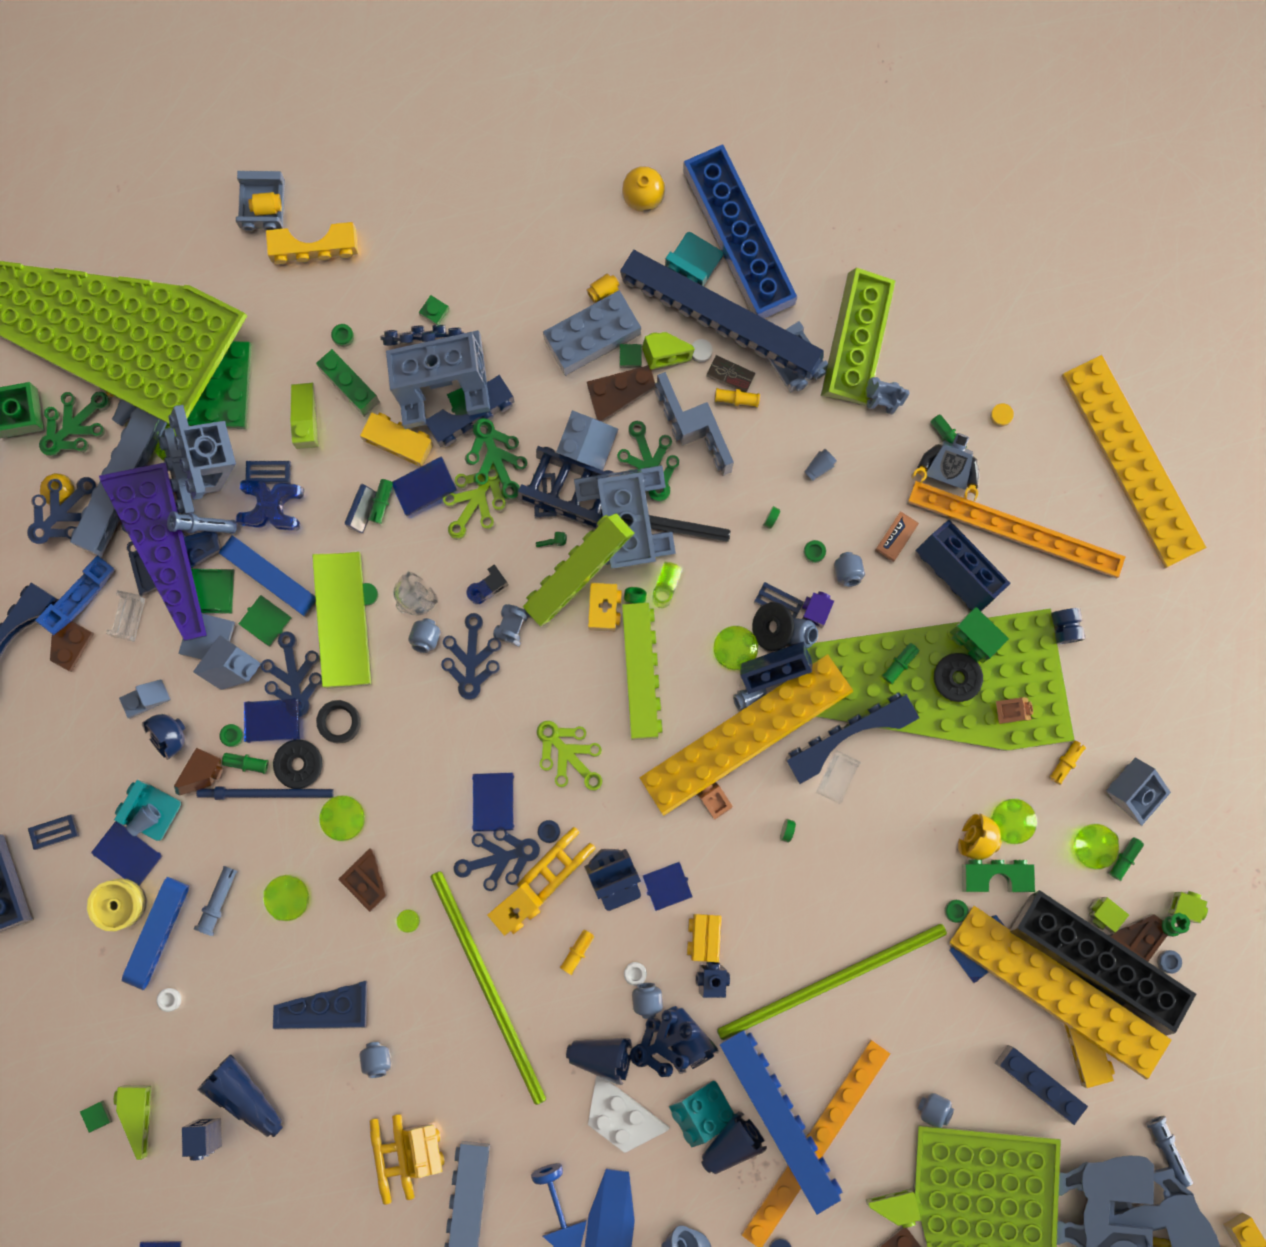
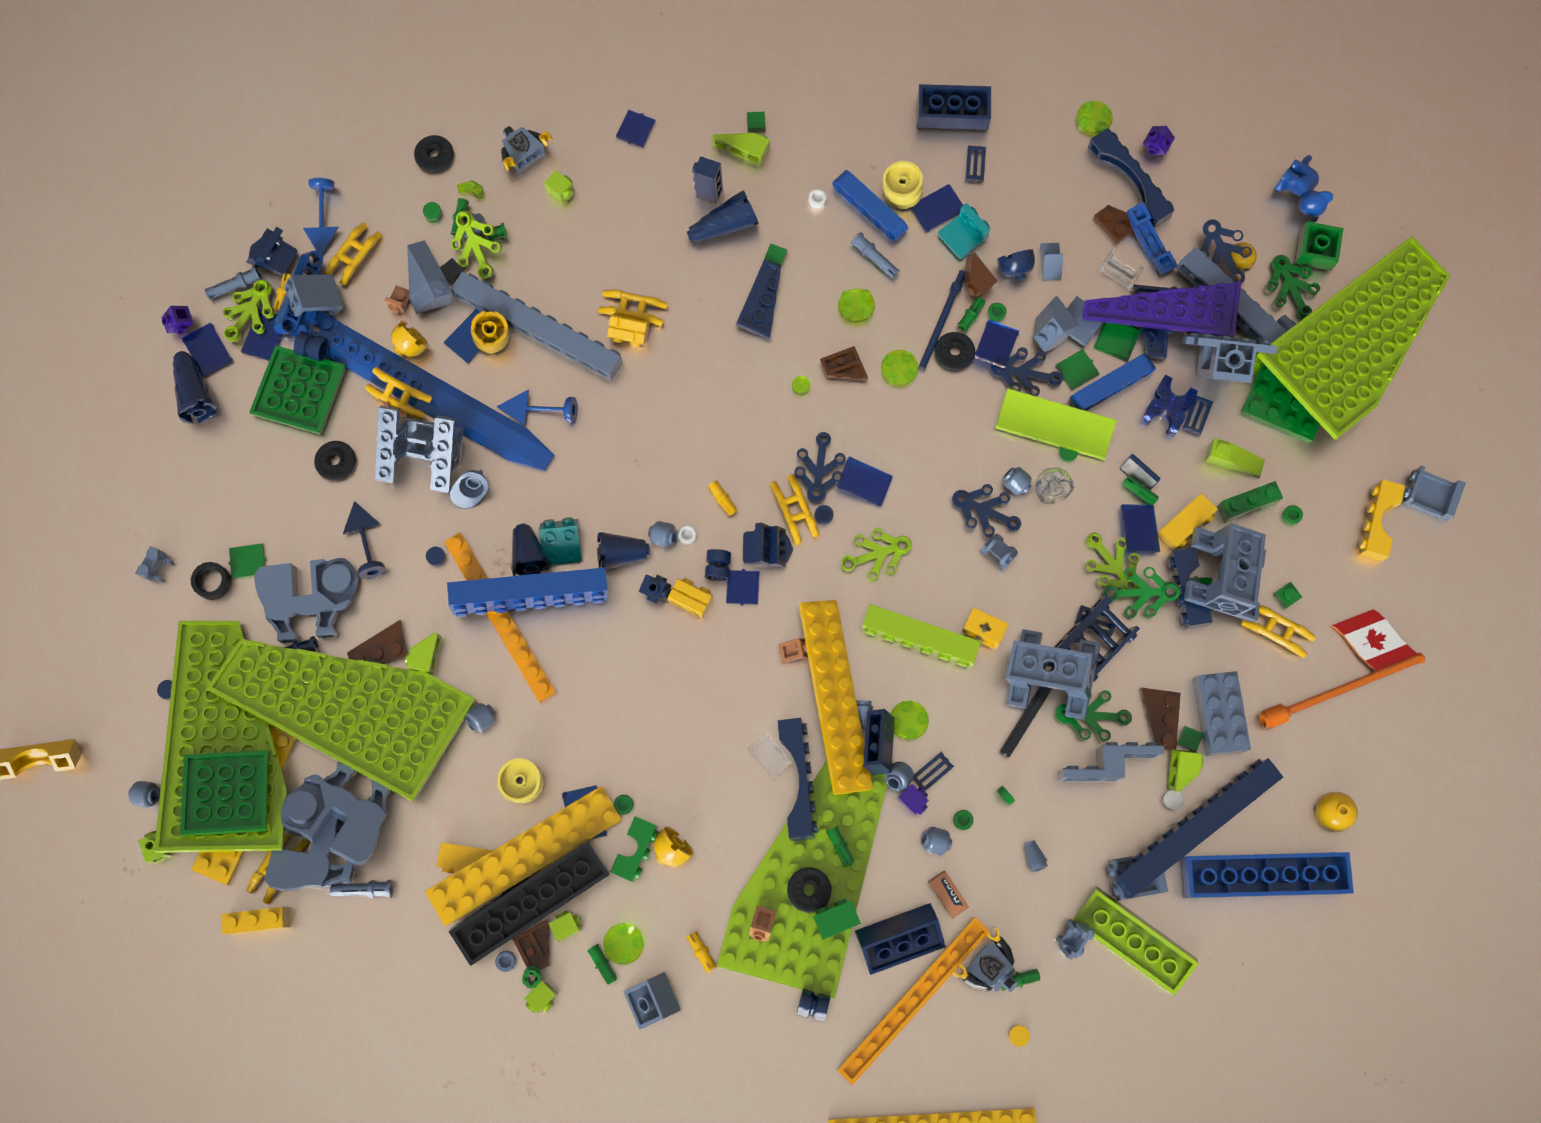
camera: 115 degrees right, 5 degrees down
sand blue cone [126,804,161,836] -> none
sand blue pin [167,511,237,534] -> none
yellow brick [248,192,282,216] -> none
black tyre [316,700,361,744] -> none
sand blue head [359,1042,391,1078] -> none
dark blue plant [380,325,464,346] -> none
lime axle [430,871,546,1105] -> none
leg [466,564,509,604] -> none
yellow brick [487,882,543,936] -> none
lime brick [523,513,635,626] -> none
green hand [536,532,567,547] -> none
sand blue slope [556,410,619,470] -> none
dark blue cone [566,1038,632,1085] -> none
yellow brick [586,273,620,304] -> none
white wing [588,1075,670,1153] -> none
green tile [624,587,647,604] -> none
dark blue plant [630,1010,700,1077] -> none
clear neon green piece [652,562,683,608] -> none
teal bracket [665,232,723,286] -> none
dark brown tile [706,355,756,392] -> none
yellow pin [714,388,760,408] -> none
lime axle [717,924,947,1040] -> none
black wheel [752,602,794,651] -> none
green tile [780,819,796,843] -> none
clear neon green dish [991,799,1037,844] -> none
dark blue arch [995,1045,1088,1125] -> none
none -> light yellow wheel [497,758,545,804]
none -> dark blue wheel [704,549,731,581]
none -> green tile [764,243,787,266]
none -> yellow piece [1241,605,1316,658]
none -> flag [1259,609,1425,728]

